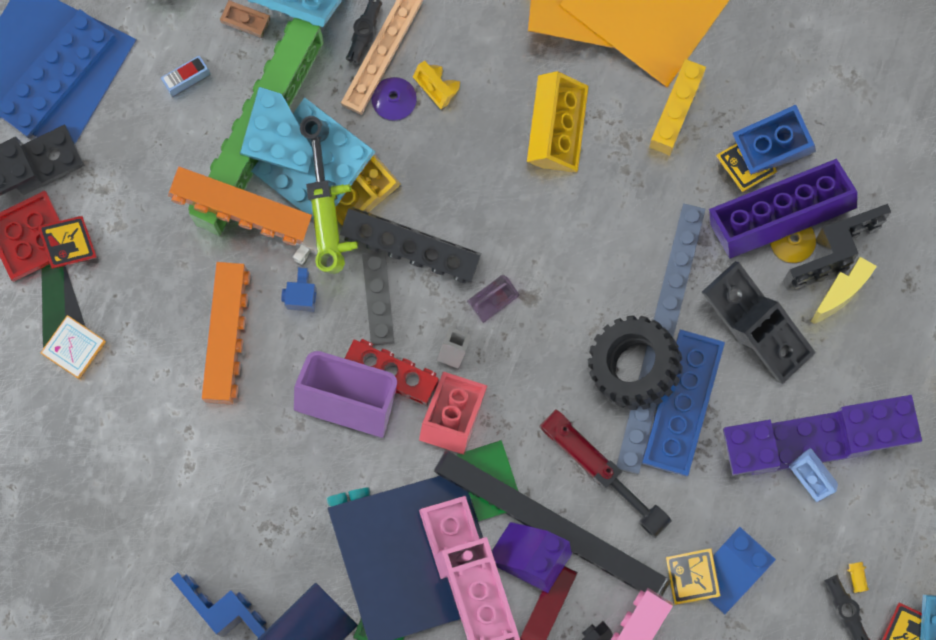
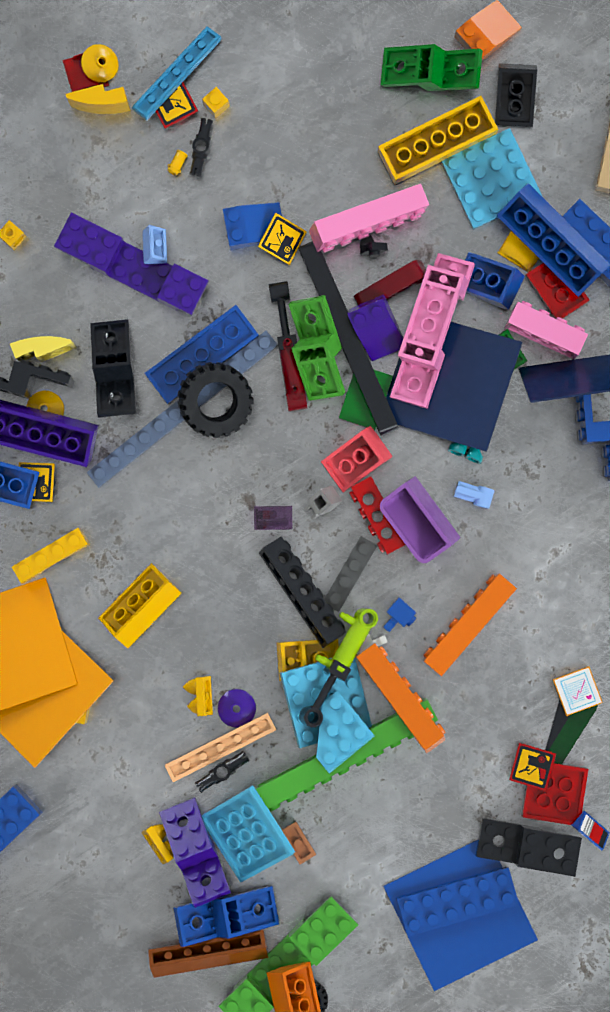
camera: 145 degrees left, 10 degrees up
slope [161,56,211,97] -> none
none -> bright green bracket [288,295,345,401]
none -> light blue piece [454,481,495,509]

